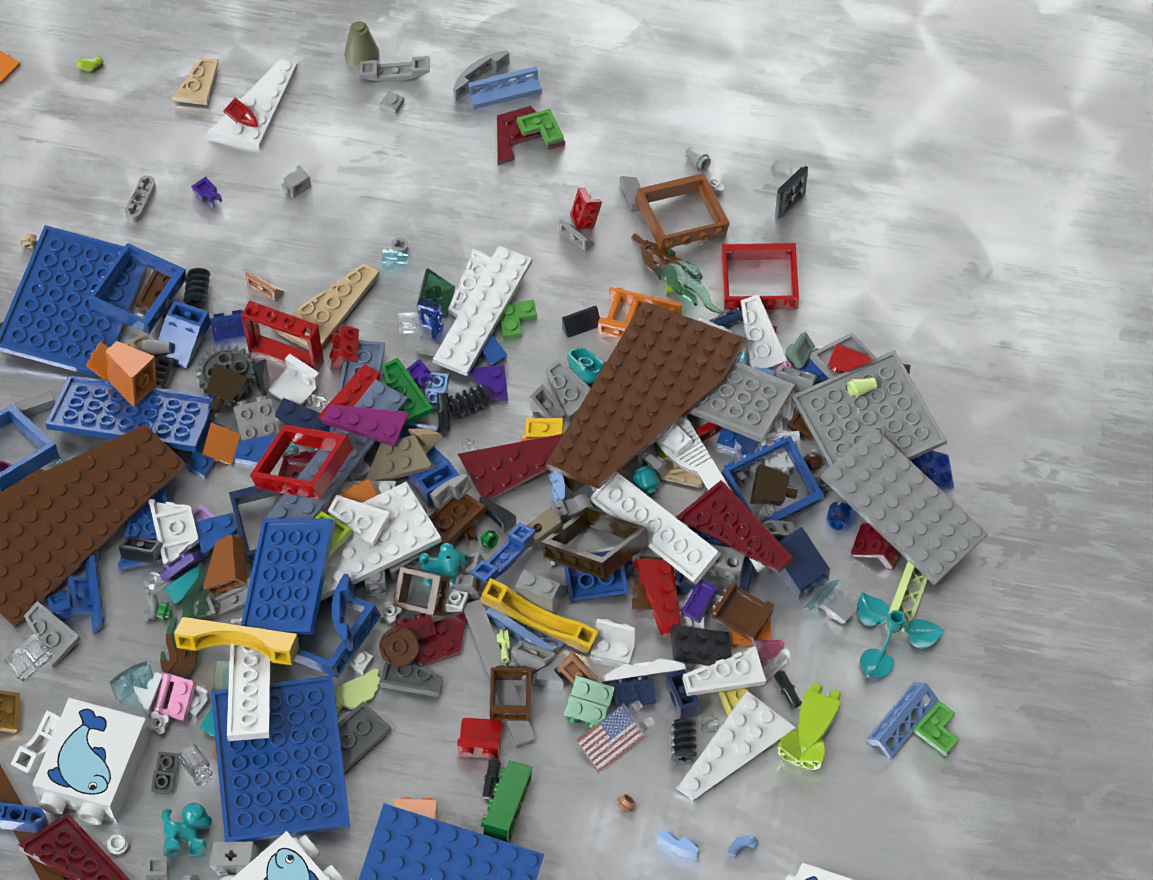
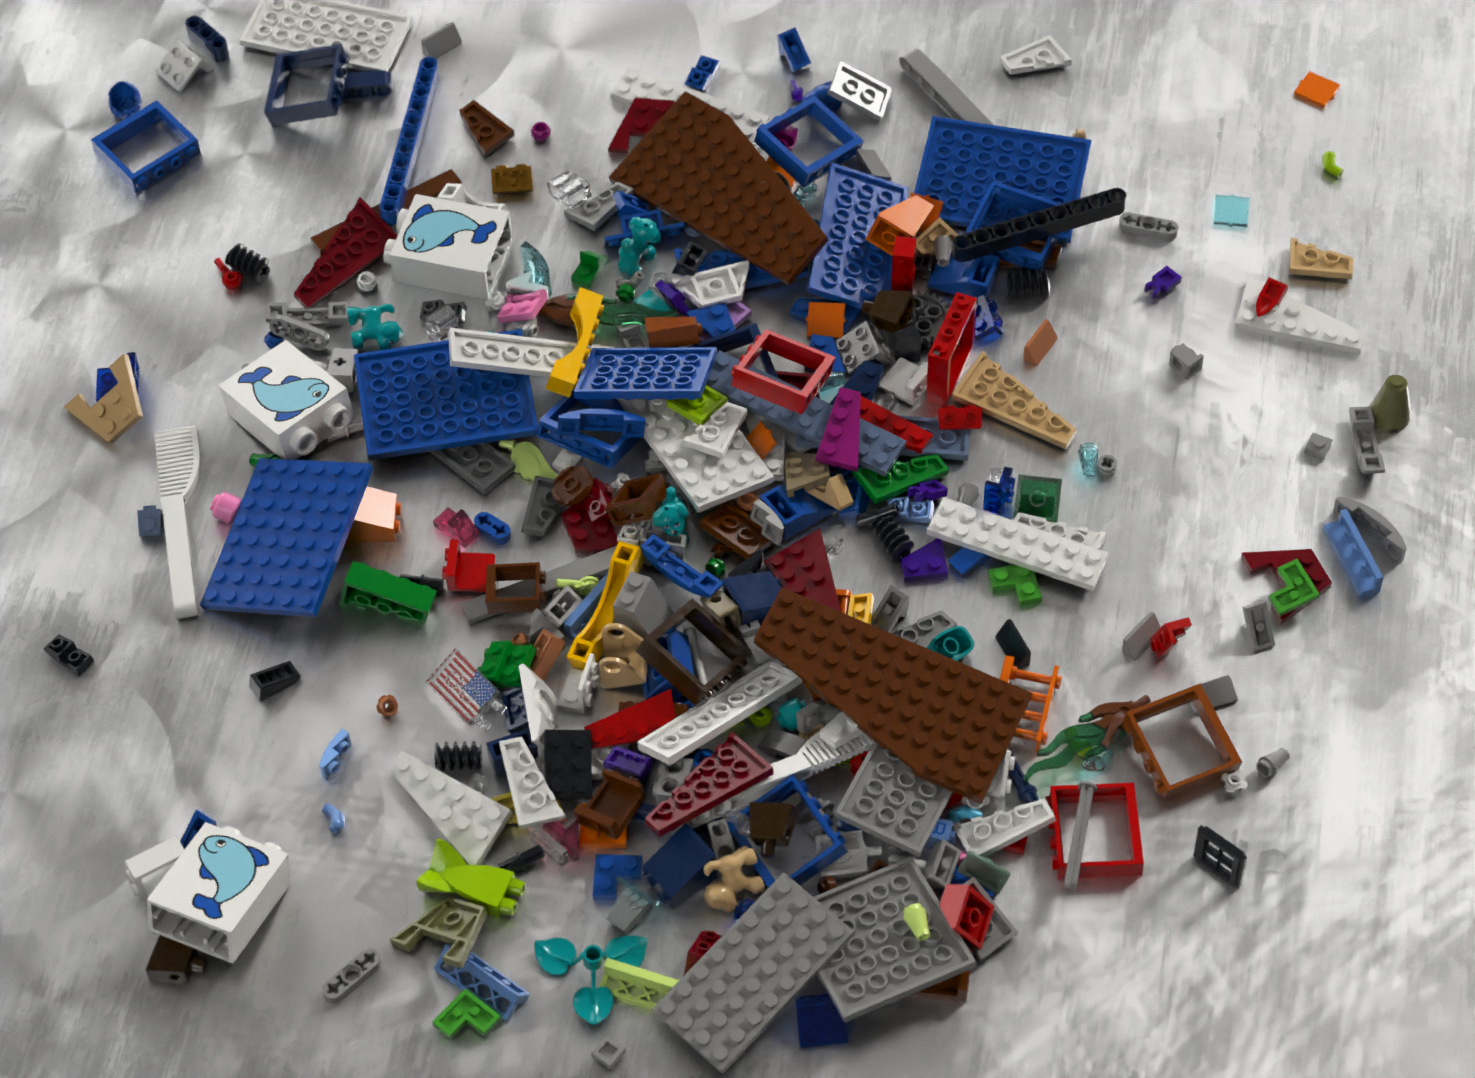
camera: 90 degrees right, 5 degrees down
none -> light grey beam [322,948,381,1004]
none -> olive wing [389,896,487,969]
none -> clear pink slope [433,507,480,548]
none -> blue beam [474,512,511,544]
none -> nougat plate [511,632,529,646]
none -> green slope [571,251,608,288]
none -> light grey plate [591,1035,626,1070]
none -> blue plate [593,854,643,900]
none -> tan hose [599,623,648,689]
none -> teal animal [618,217,661,277]
none -> tan animal [703,846,764,913]
none -> dark blue slope [722,571,782,626]
none -> light grey slope [757,729,806,758]
none -> red arch [891,236,917,293]
none -> black beam [953,188,1127,262]
none -> light grey axle [1064,781,1097,889]
none -> clear light blue piece [1213,195,1249,227]
none -> light grey slope [1241,601,1275,651]

